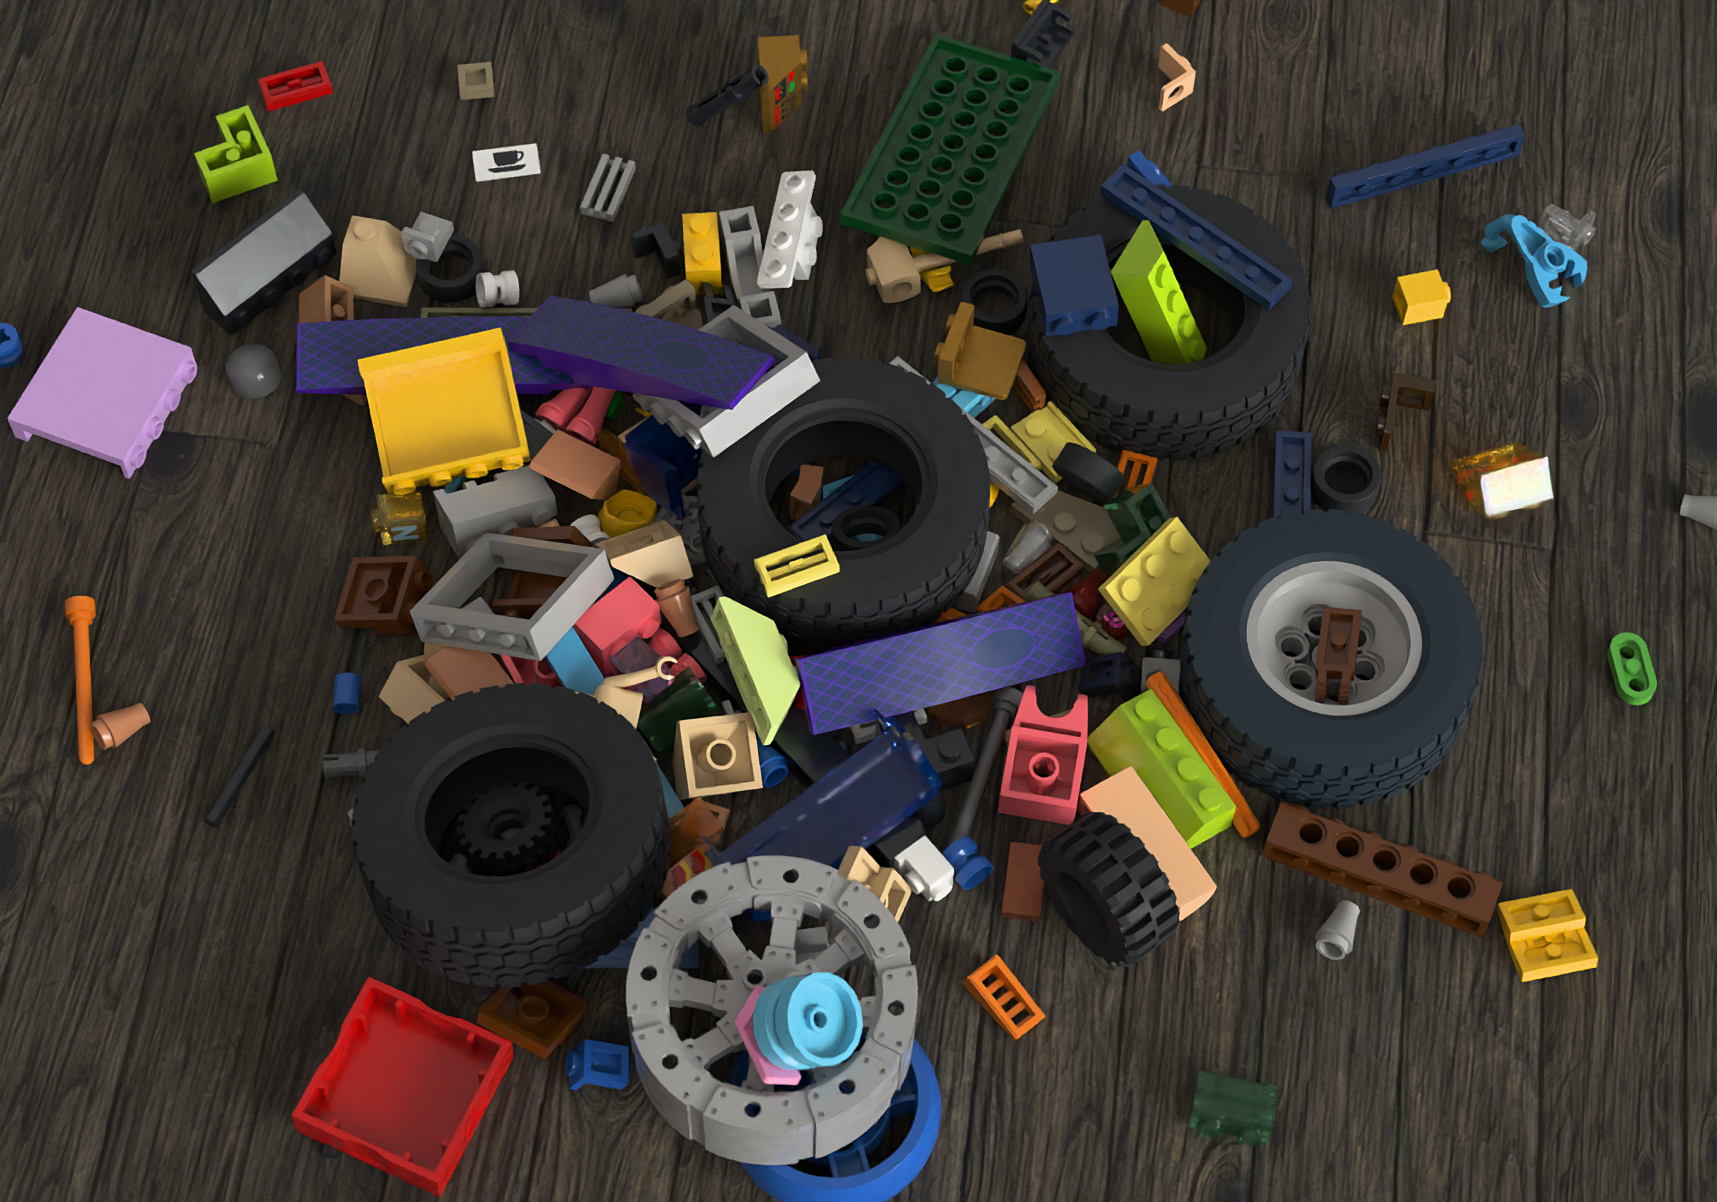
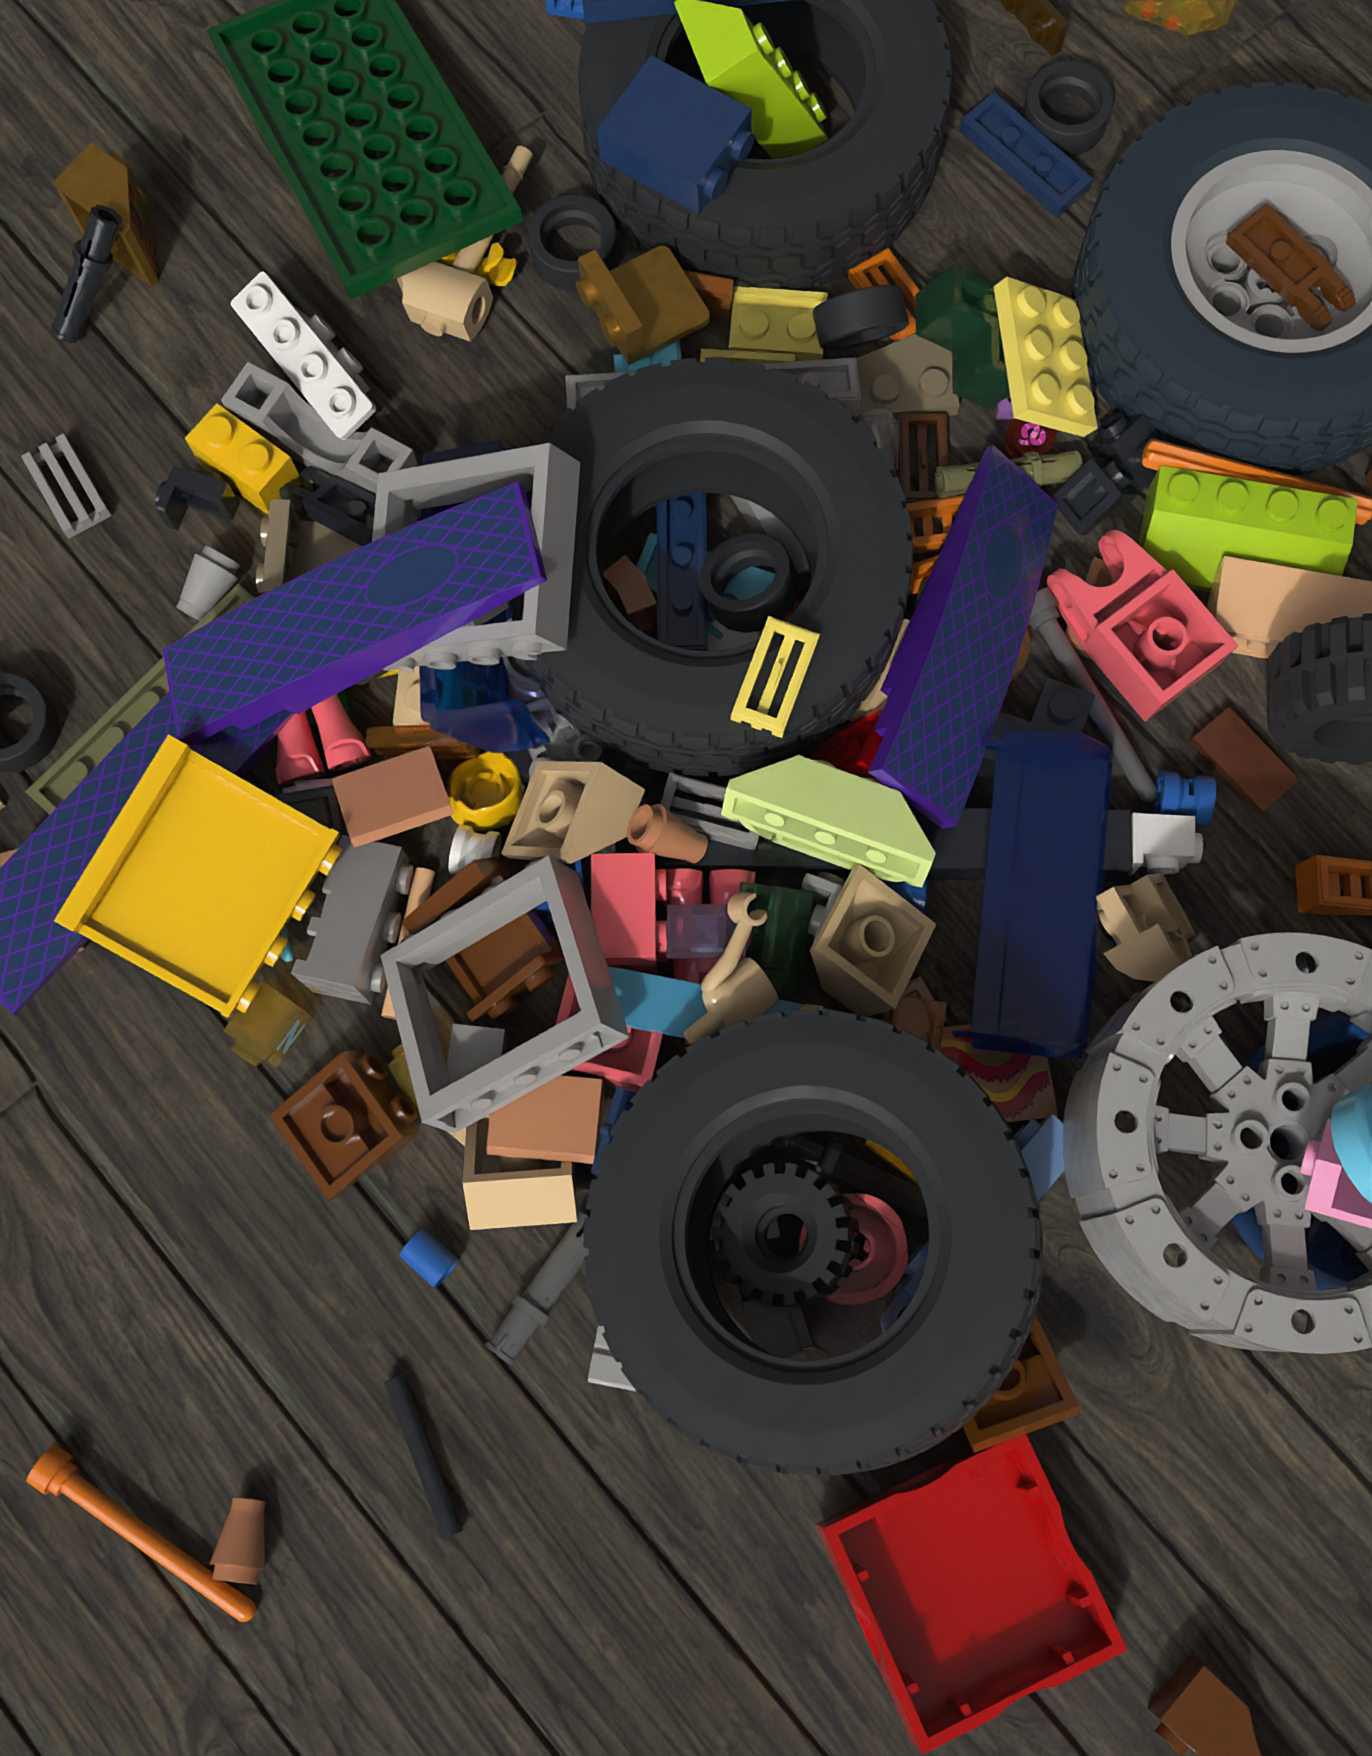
camera: 45 degrees left, 15 degrees up
white wheel [475,270,519,308] -> none
blue bracket [565,1039,629,1090] -> none
clear red cone [1064,569,1109,618] -> none

